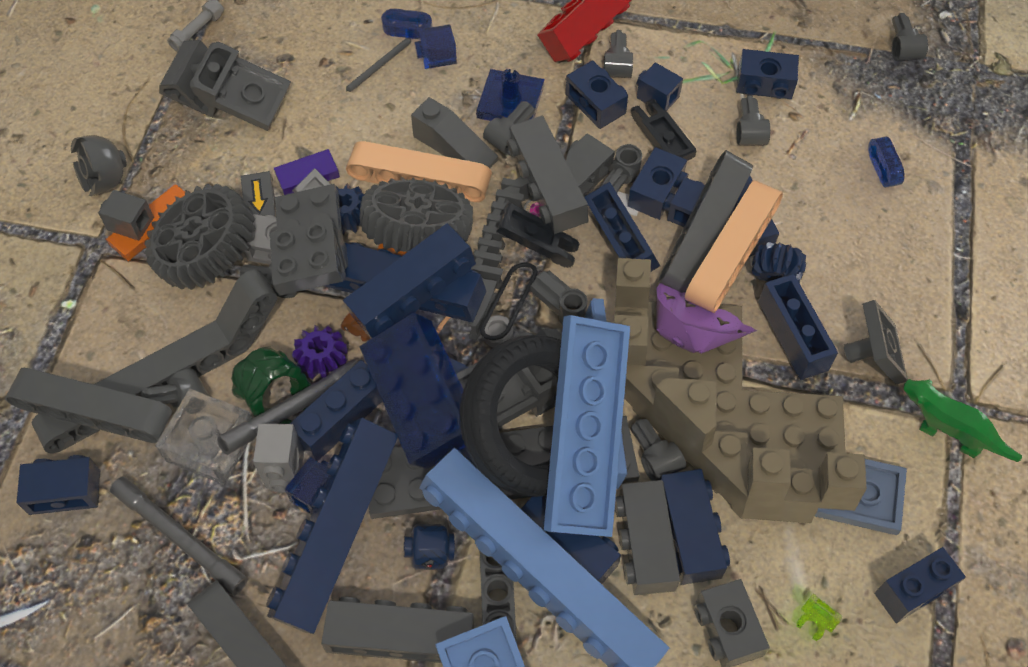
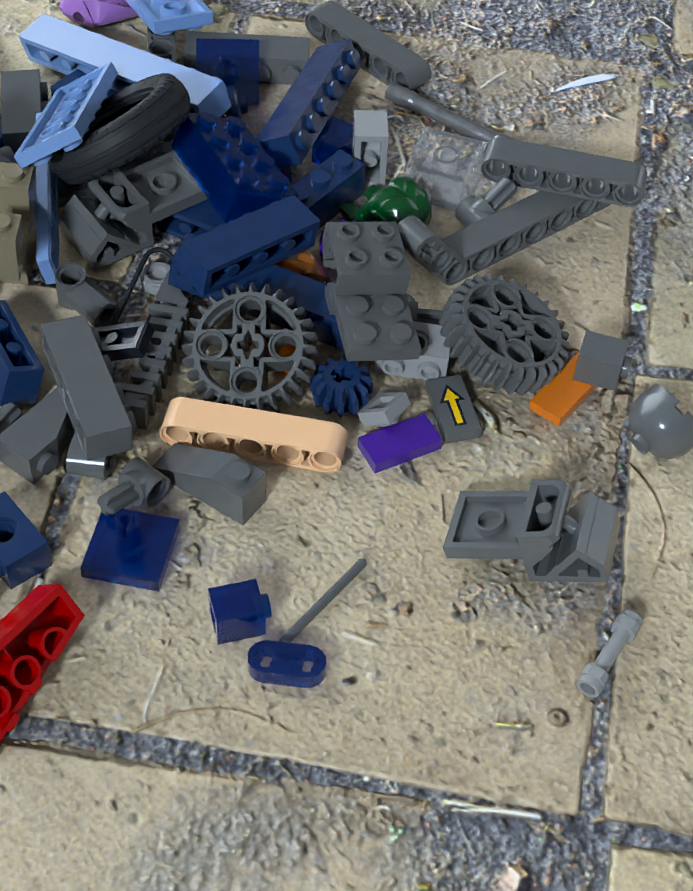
camera: 175 degrees right, 10 degrees down
dark blue brick [16,455,100,515] -> none
flat silver piece [217,359,358,455] -> none
none -> clear blue tile [196,38,260,105]

